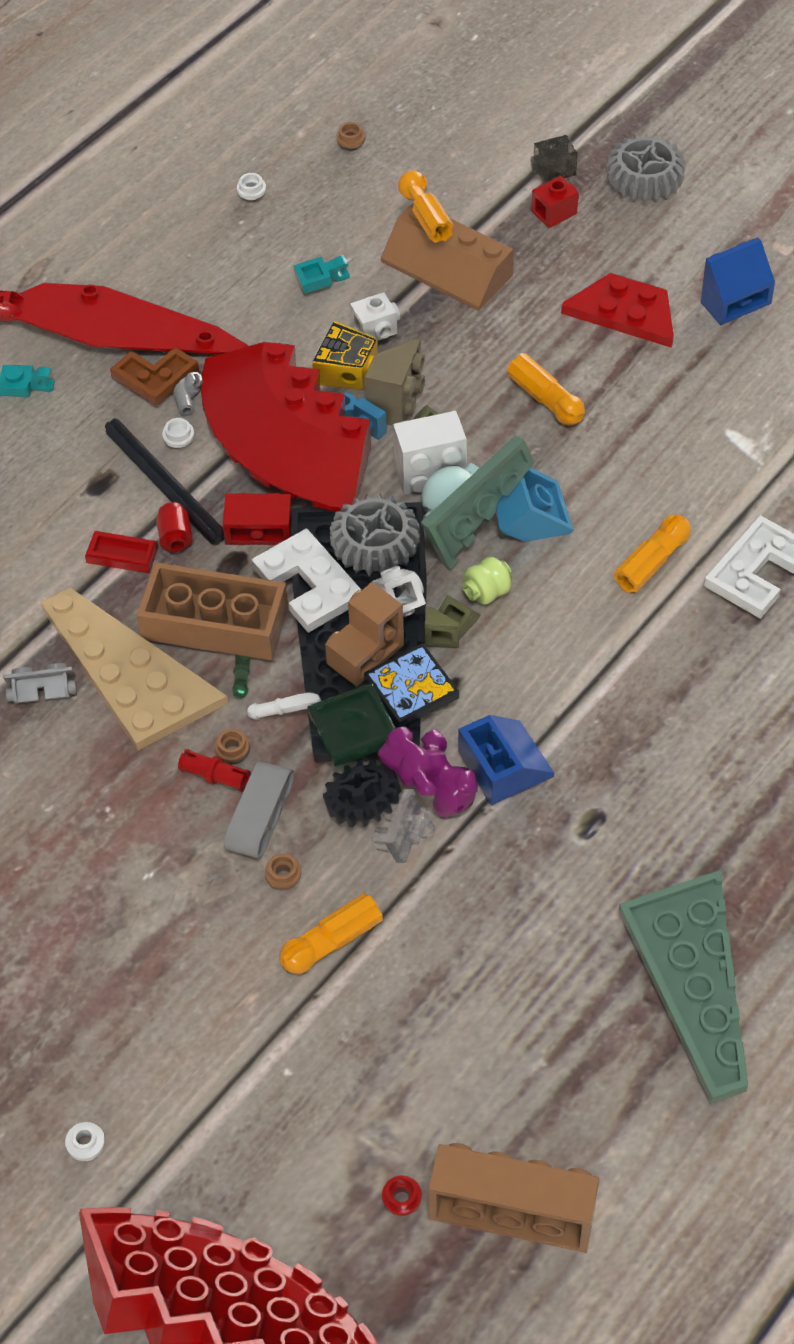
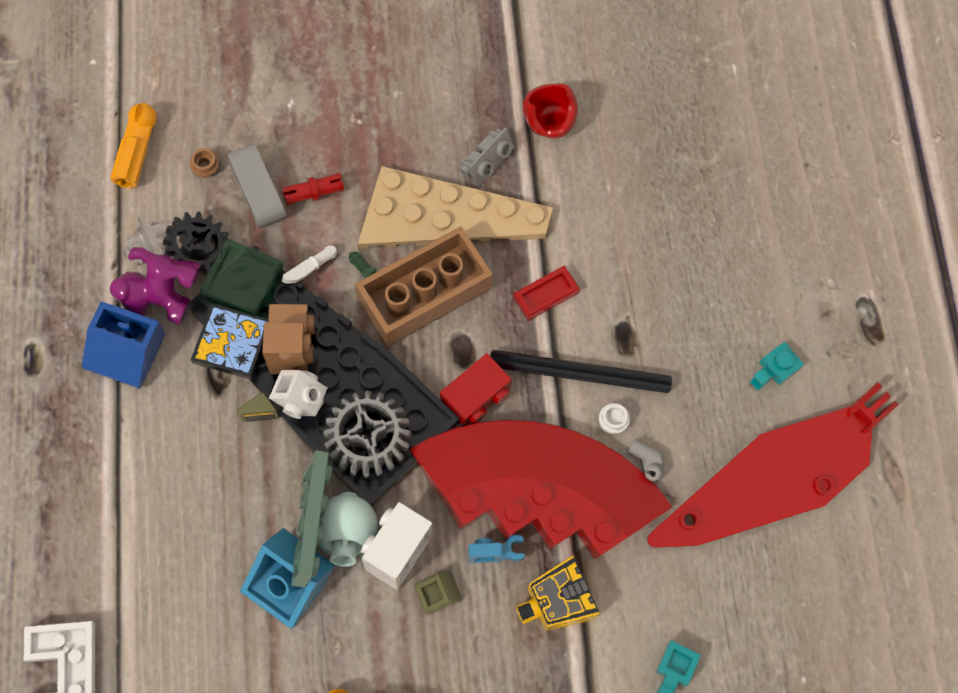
camera: 130 degrees right, 15 degrees up
dark orange plate [110,347,199,406] -> none
red brick [156,502,193,552] -> none
medium nougat plate [214,729,250,763] -> none
white plate [251,528,361,633] -> none
white brick [350,292,400,341] -> none
dark tan slope [365,338,425,426] -> none
olive slope [438,595,481,640] -> none
yellowish green piece [462,556,513,605] -> none
light orange piece [614,514,691,594] -> none

